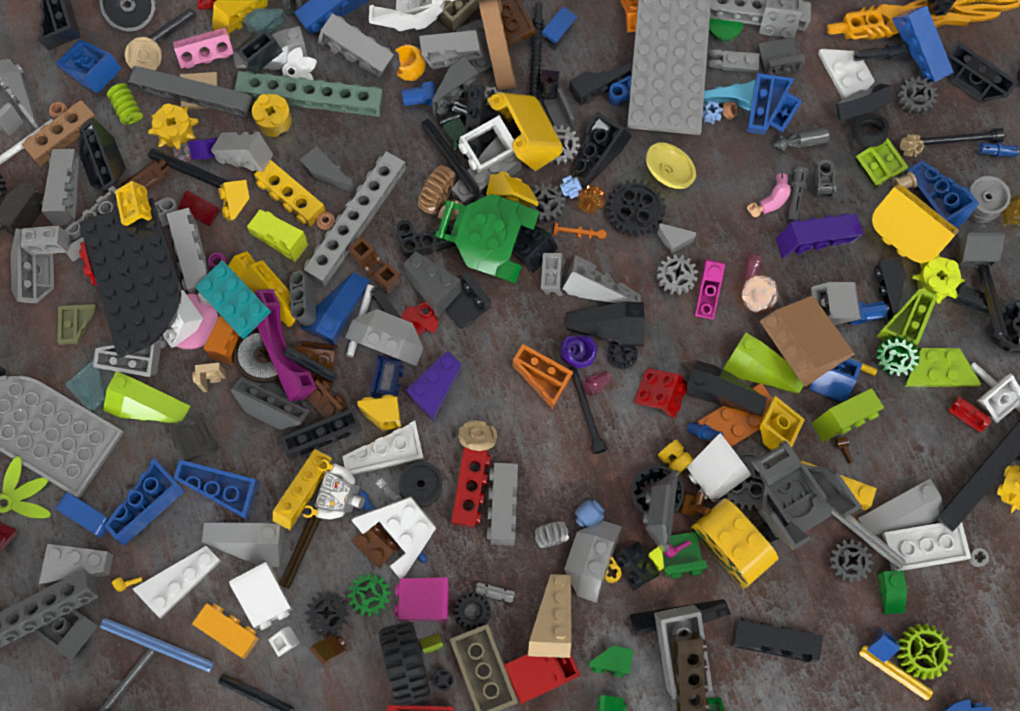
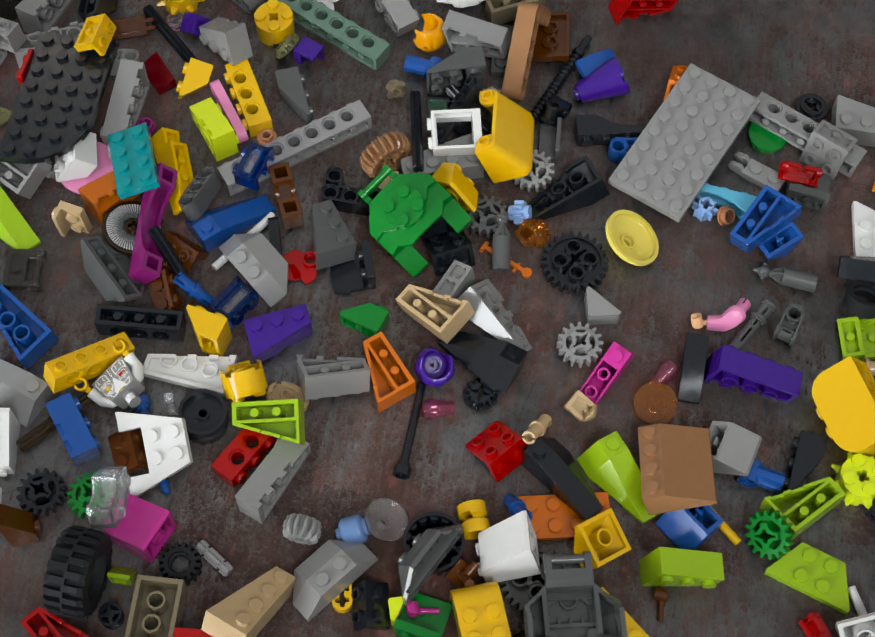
camera: 30 degrees right, 10 degrees down
none -> blue wedge [45,392,101,467]
none -> clear brick [86,466,131,529]
none -> blue pin [173,271,214,308]
none -> bright pink beam [209,79,249,144]
none -> yellow brick [219,360,268,403]
none -> clear blue window [232,142,275,191]
none -> lime wedge [232,399,305,445]
none -> olive gear [274,33,300,59]
none -> dark purple panel [293,36,325,64]
none -> light grey wedge [296,354,370,400]
none -> green slope [339,303,390,337]
none -> clear dish [365,498,408,541]
none -> dark tan plate [385,79,405,99]
none -> tan wedge [395,284,475,344]
none -> dark grey wheel [491,208,511,271]
none -> tan pin [522,414,552,444]
none -> tan plate [563,390,597,422]
none -> dark purple cone [572,57,630,103]
none -> black slope [677,332,709,405]
none -> red hinge [778,160,823,188]

